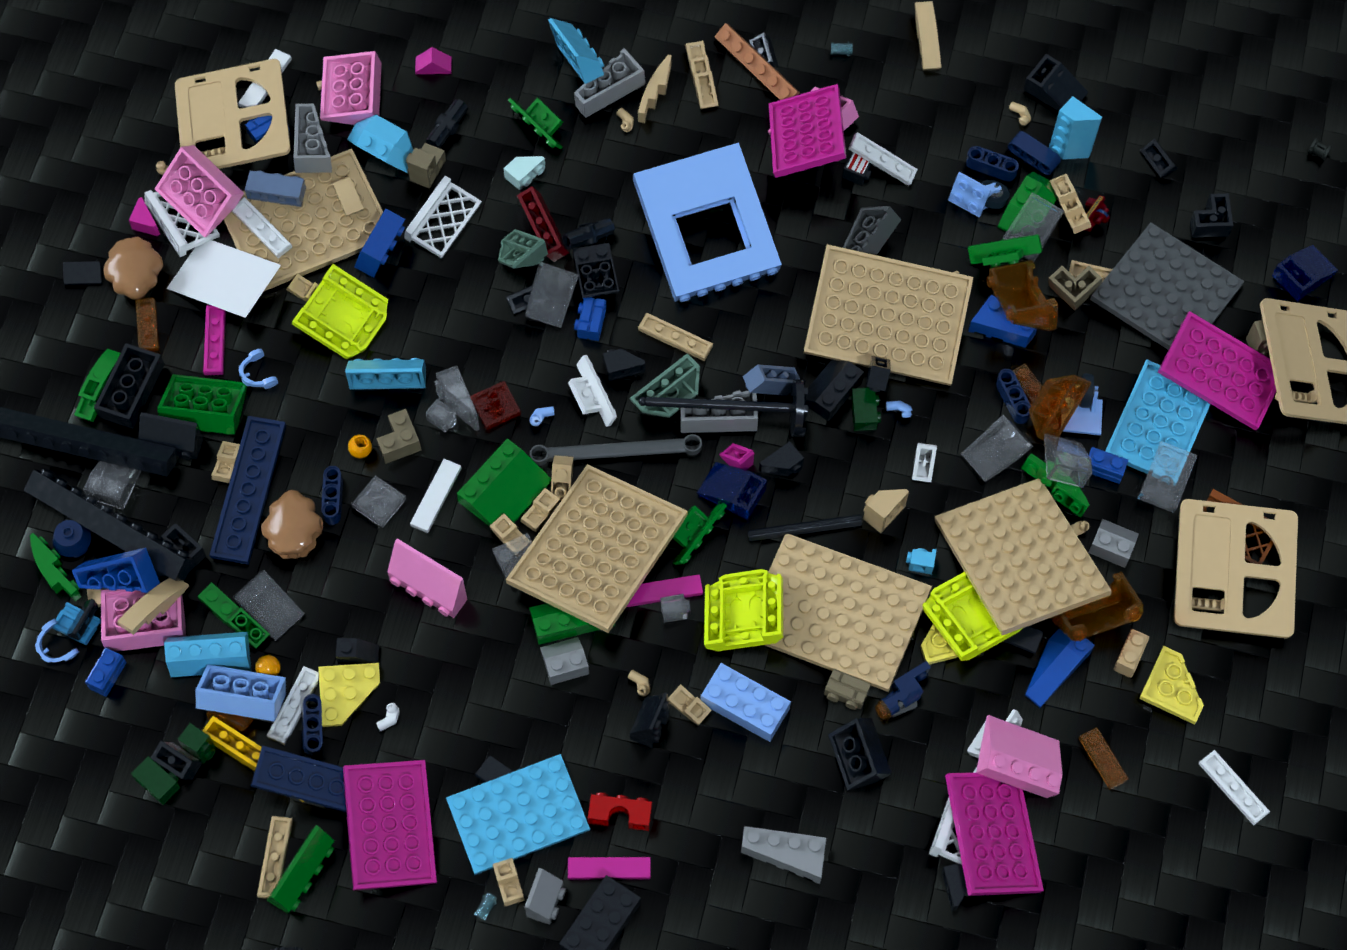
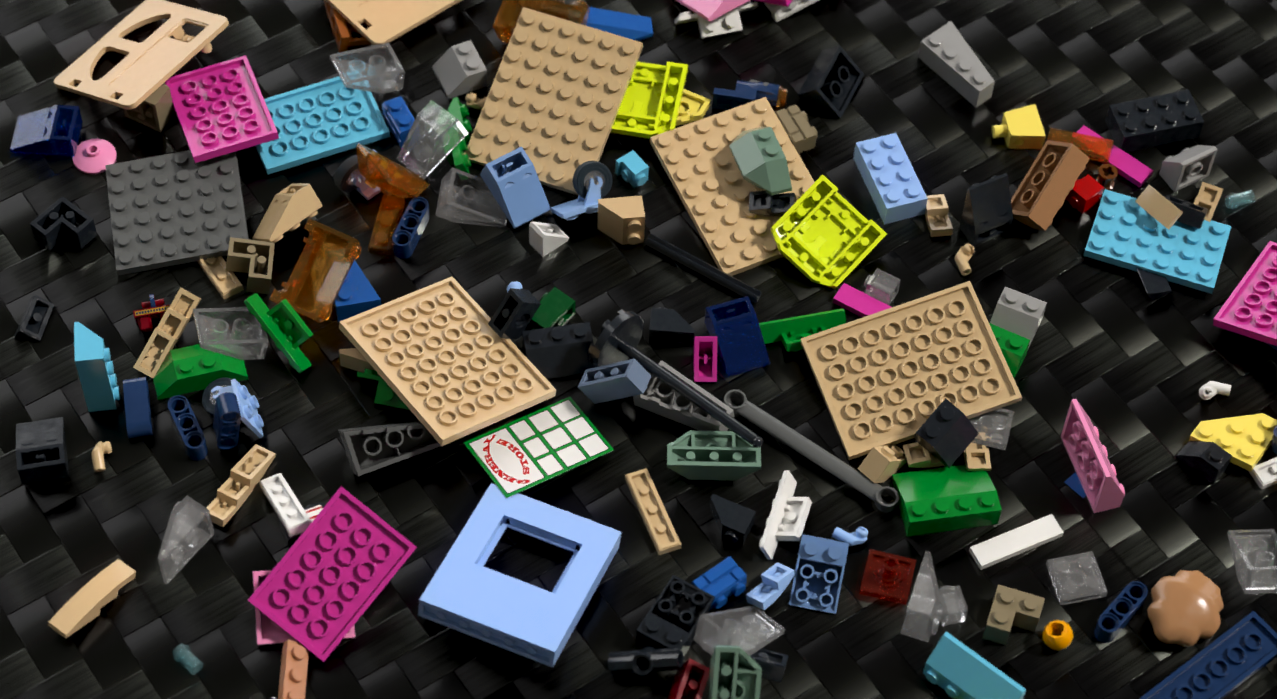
camera: 140 degrees left, 10 degrees down
none -> bright pink dish [72,139,116,174]
none -> clear slope [158,496,214,584]
none -> tan slope [203,444,276,527]
none -> dark blue beam [213,392,241,450]
none -> tan slope [252,183,323,243]
none -> white sticker [464,397,614,498]
none -> medium blue slope [480,146,551,229]
none -> plate [550,161,612,220]
none -> sand green wedge [729,127,792,195]
none -> light blue slope [746,562,795,610]
none -> black slope [749,190,796,216]
none -> medium blue slope [789,534,849,614]
none -> black slope [913,398,979,468]
none -> light yellow torso [992,104,1046,149]
none -> medium nougat slope [1011,140,1090,231]
none -> clear orange plate [1047,128,1114,163]
none -> reddish brown bush [1096,164,1118,192]
none -> tan slope [1135,185,1183,229]
none -> black slope [1165,195,1208,229]

